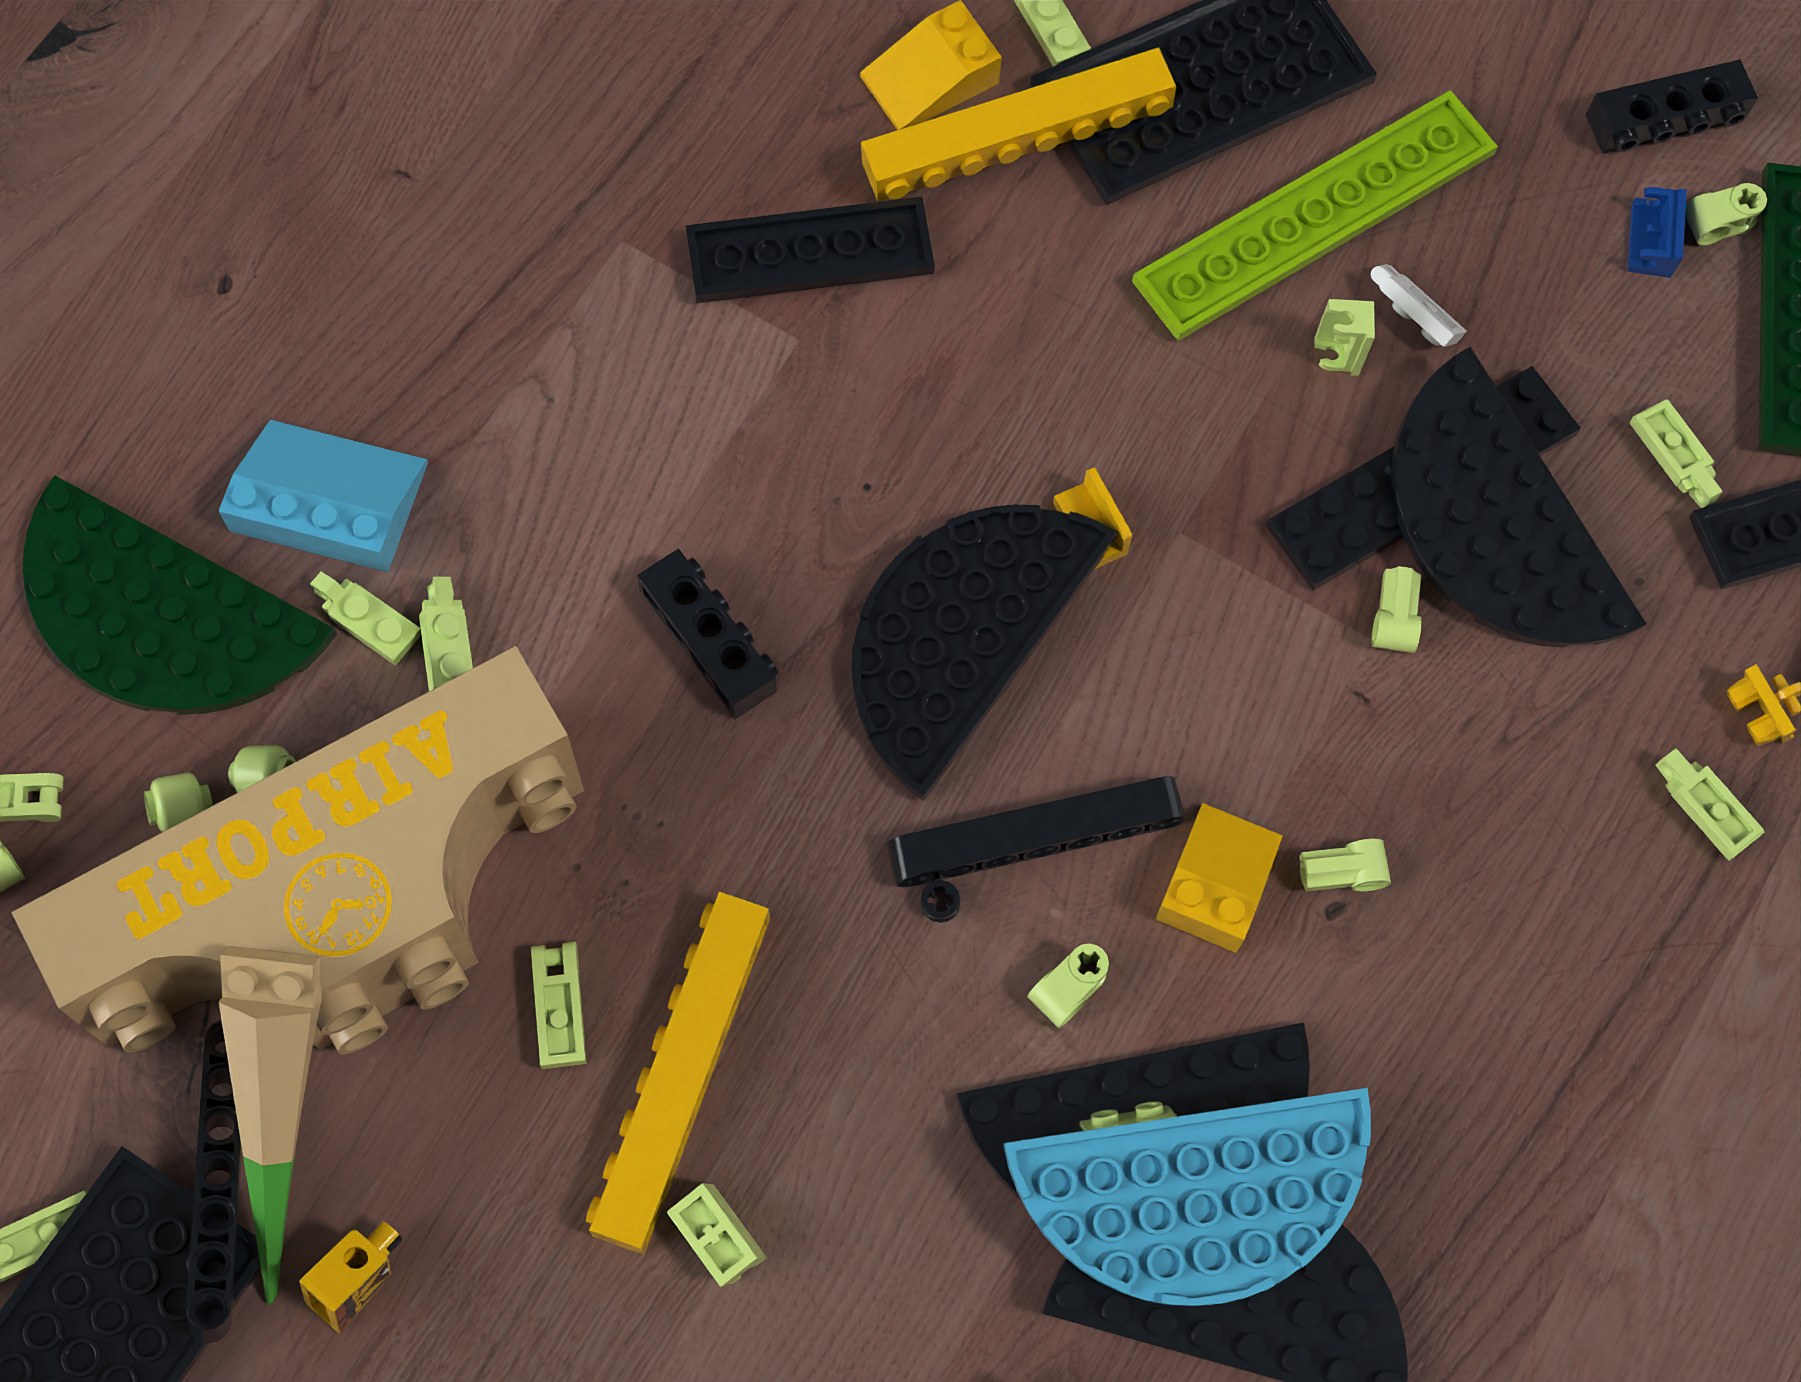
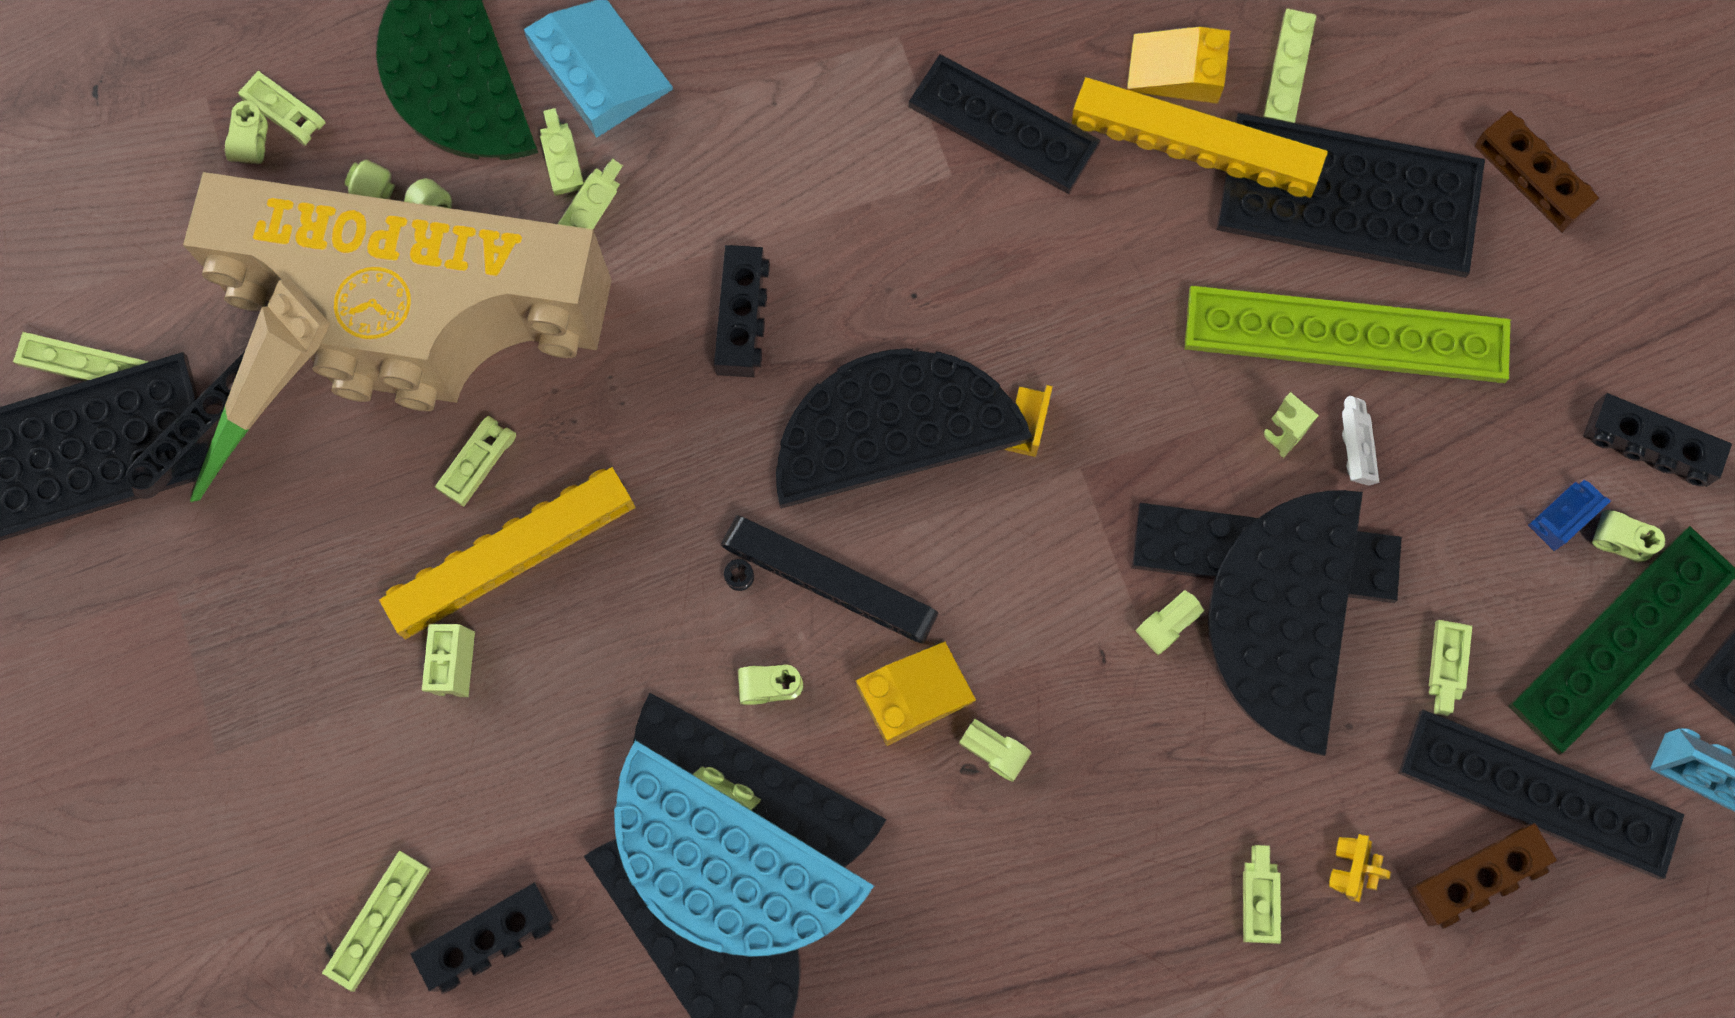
camera: 45 degrees right, 5 degrees up
yellow torso [299,1221,403,1333] -> none

